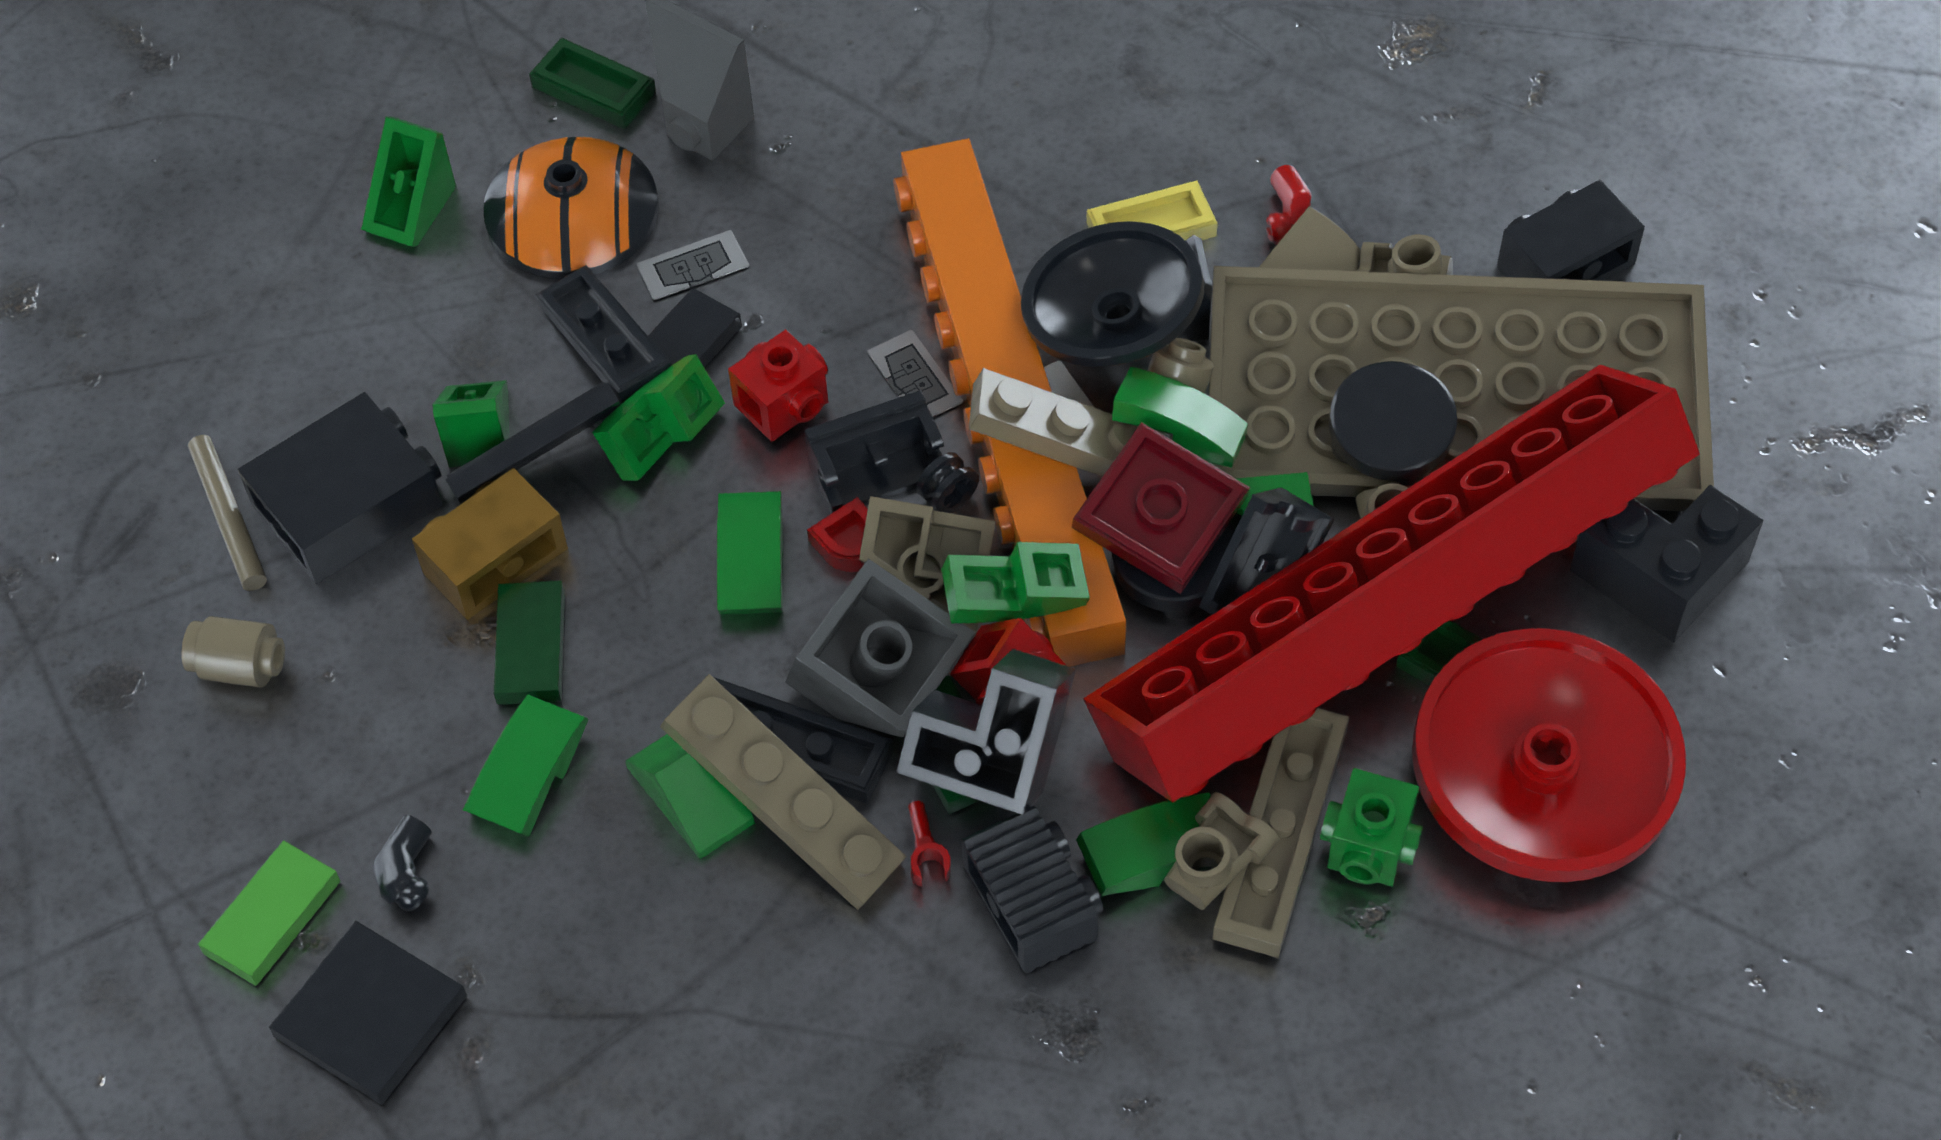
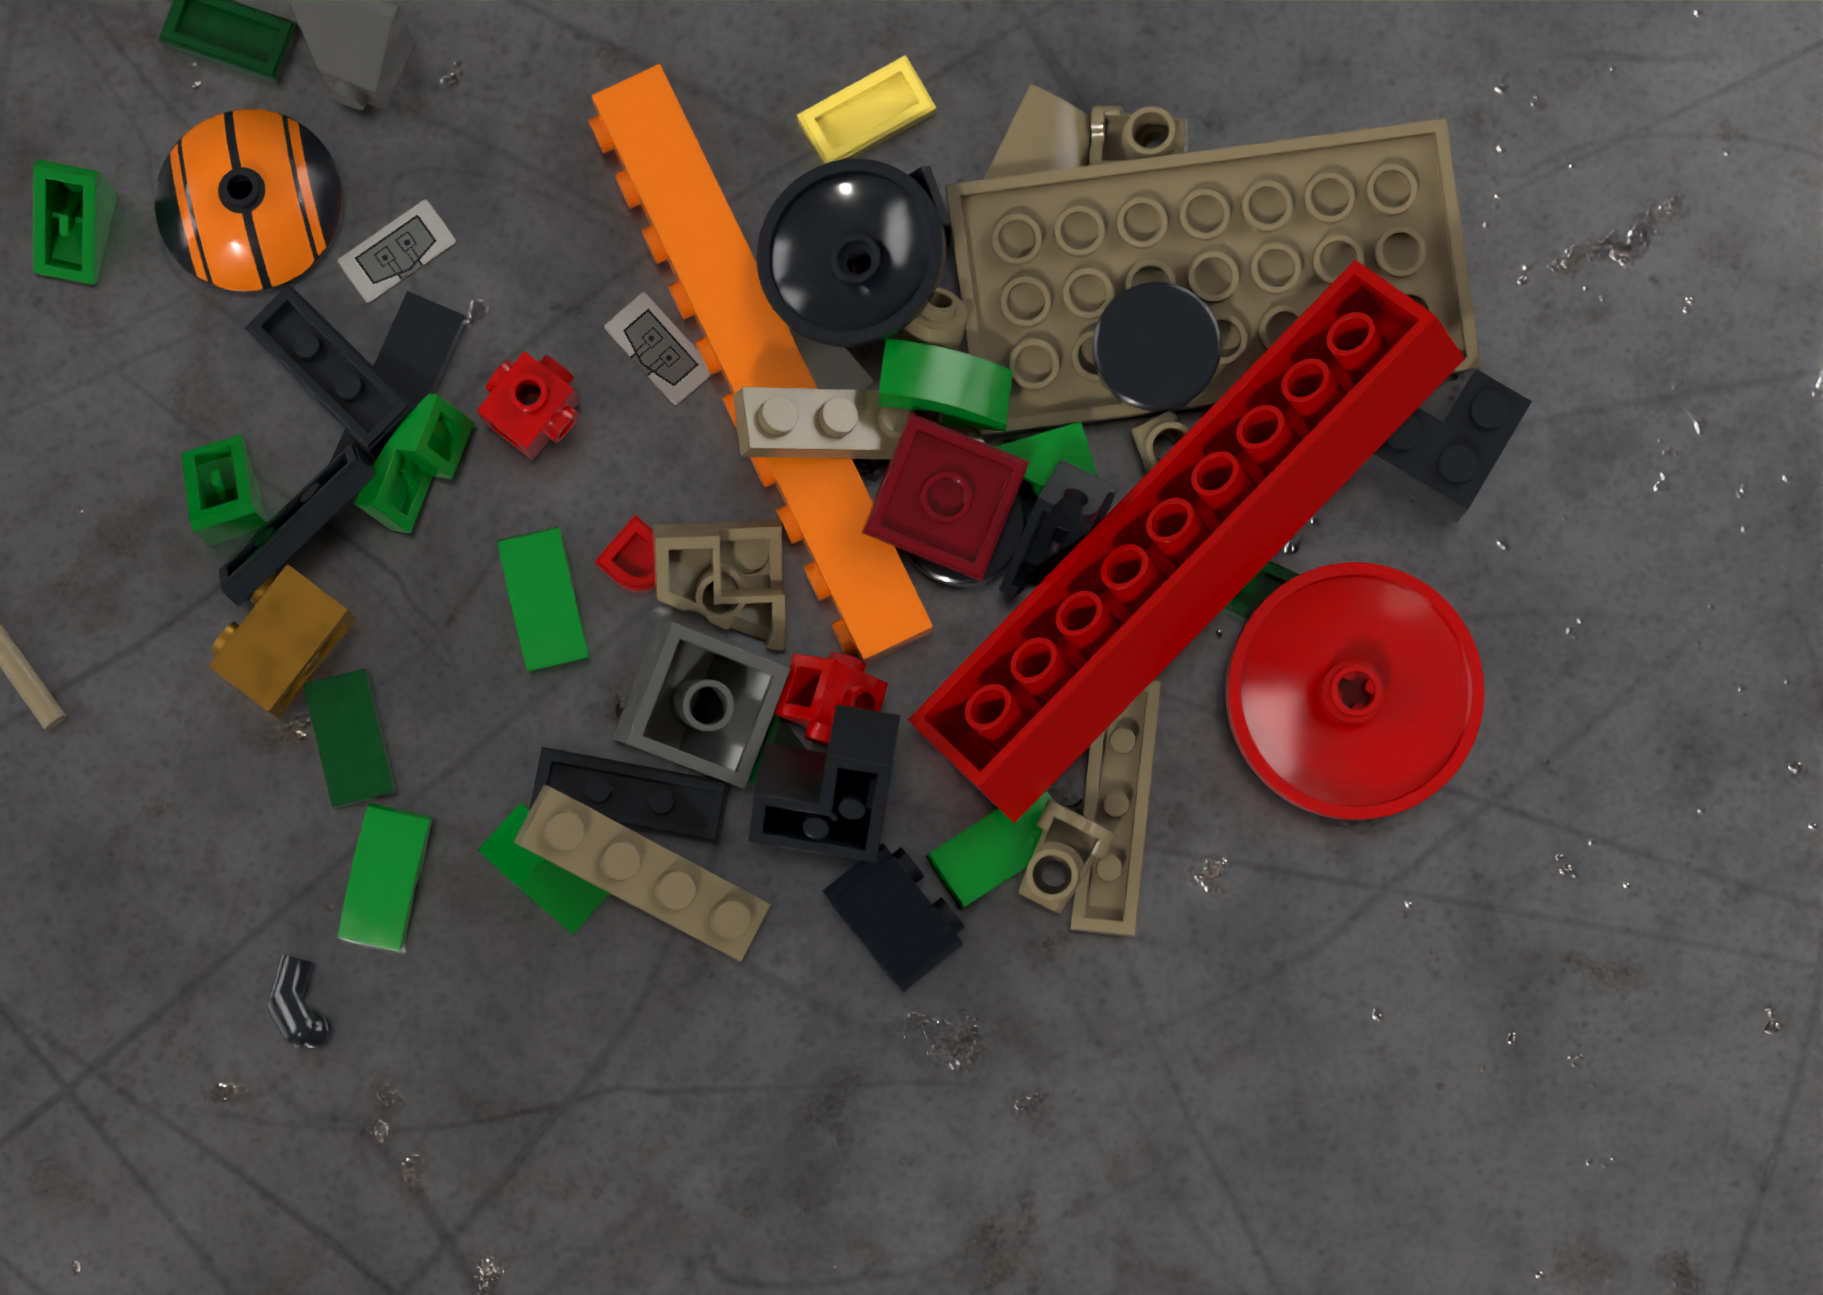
camera: 15 degrees left, 25 degrees up
dark tan brick [181,616,285,688] -> none
bright green tile [198,840,341,986] -> none
black brick [238,392,443,584] -> none
black tile [269,920,467,1105] -> none
black hinge [805,390,944,514] -> none
red hand [908,801,951,886] -> none
black bush [917,452,979,513] -> none
green slope [941,542,1090,624] -> none
red arm [1266,165,1312,245] -> none
green brick [1320,768,1423,887] -> none
black brick [1497,180,1645,281] -> none

